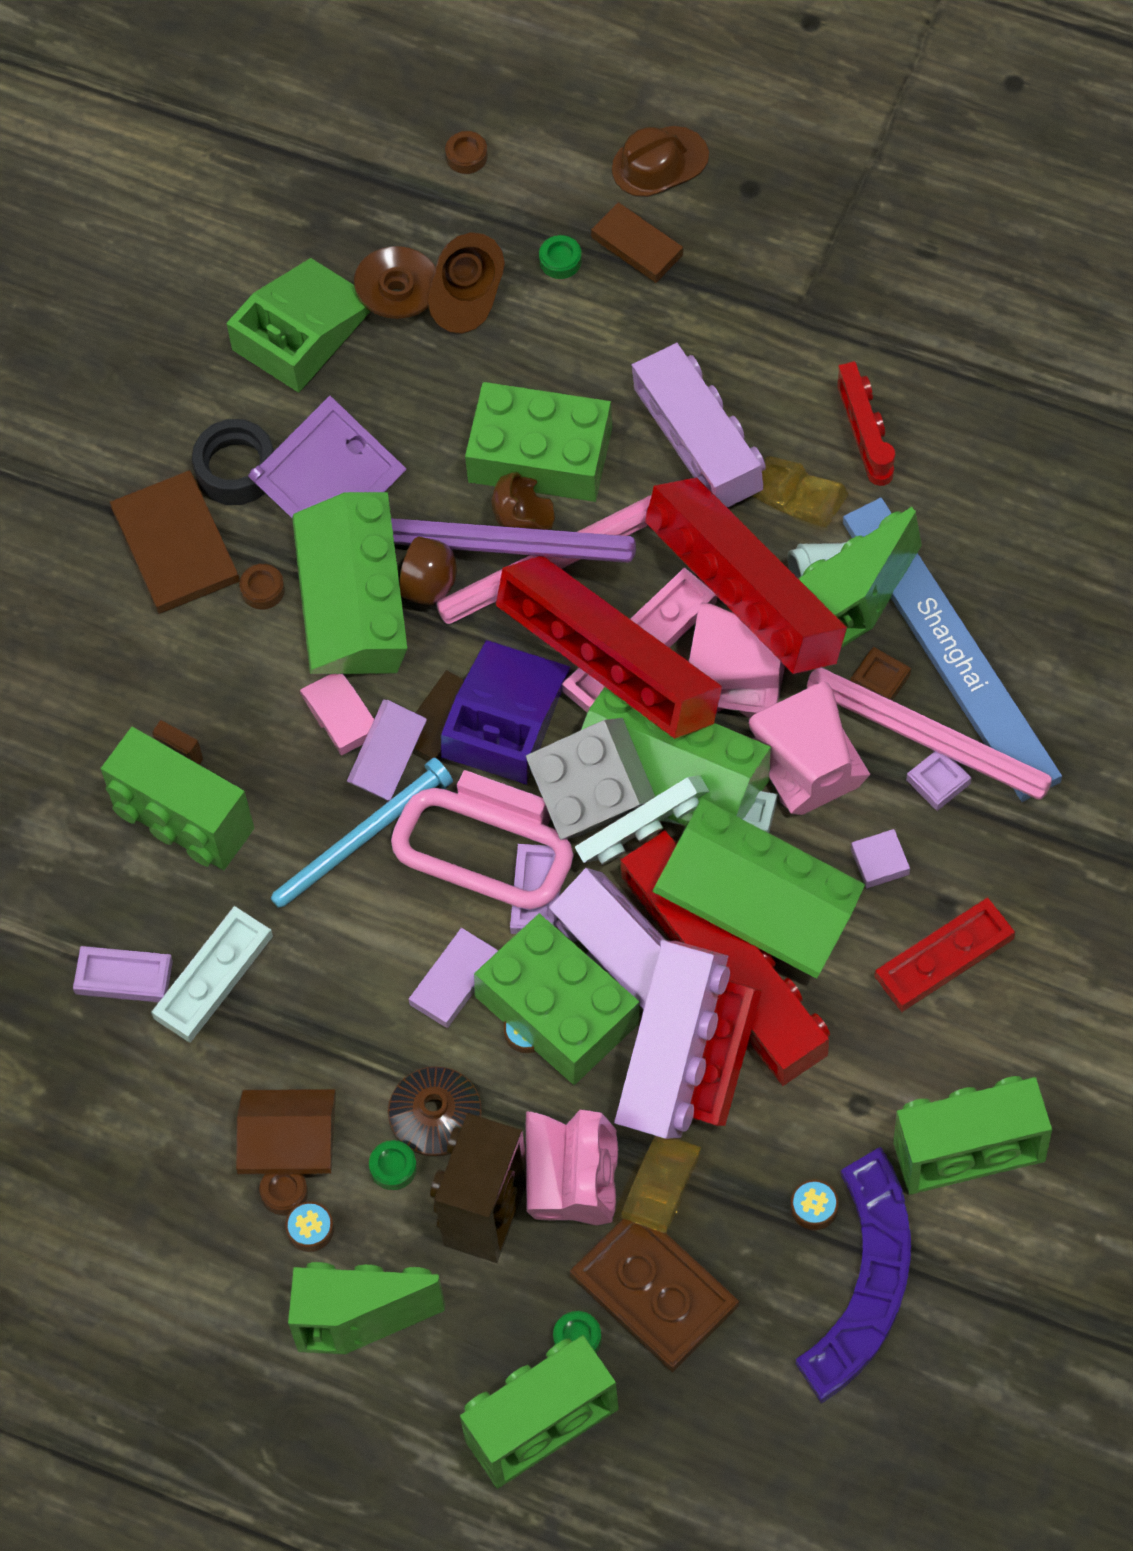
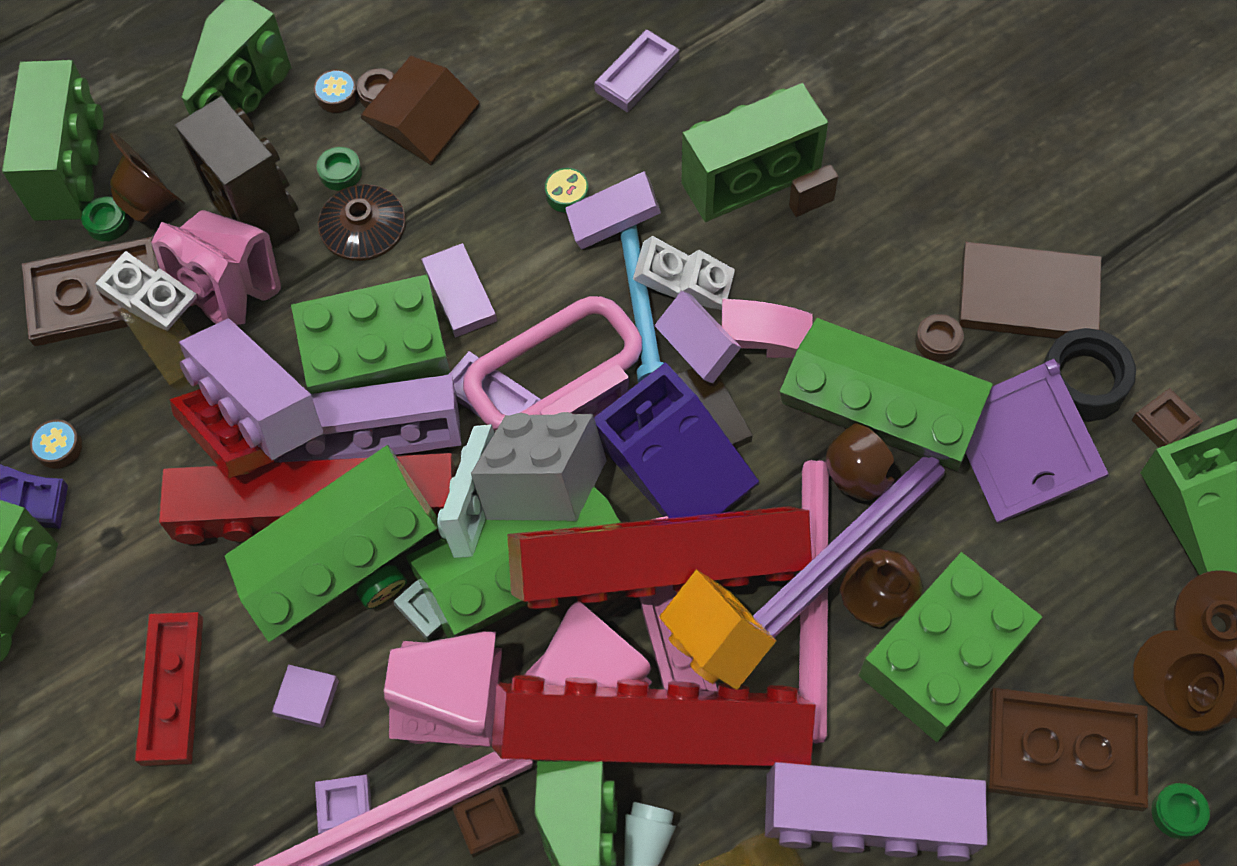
camera: 120 degrees right, 0 degrees up
light aqua plate [151,906,273,1043] -> none
none -> white slope [95,251,197,331]
none -> reddish brown piece [110,132,185,223]
none -> tile [545,168,589,213]
none -> lavender tile [565,171,661,250]
none -> white slope [633,236,735,310]
none -> light orange brick [659,569,776,690]
none -> reddish brown tile [986,688,1148,812]
none -> reddish brown tile [1132,388,1203,448]

